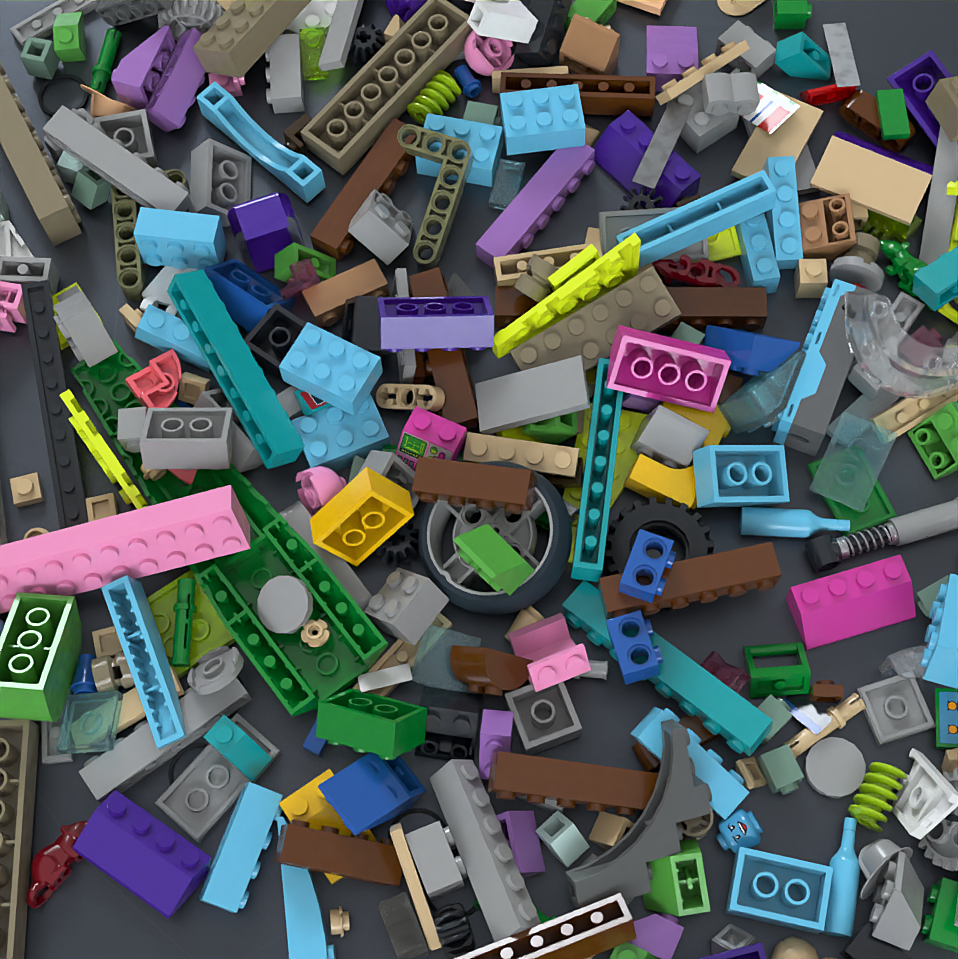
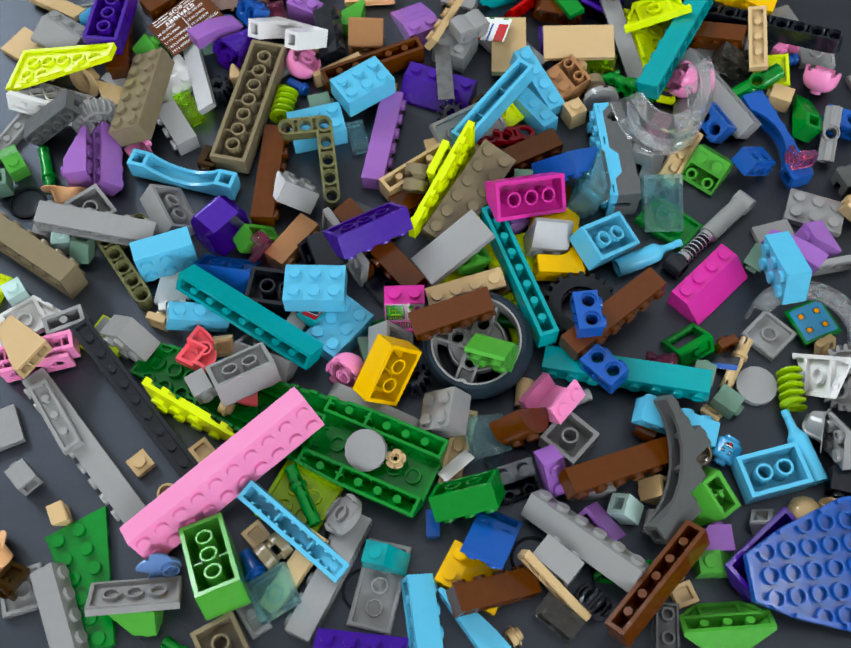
camera: 30 degrees left, 5 degrees down
tan beam [376,384,445,412] -> none

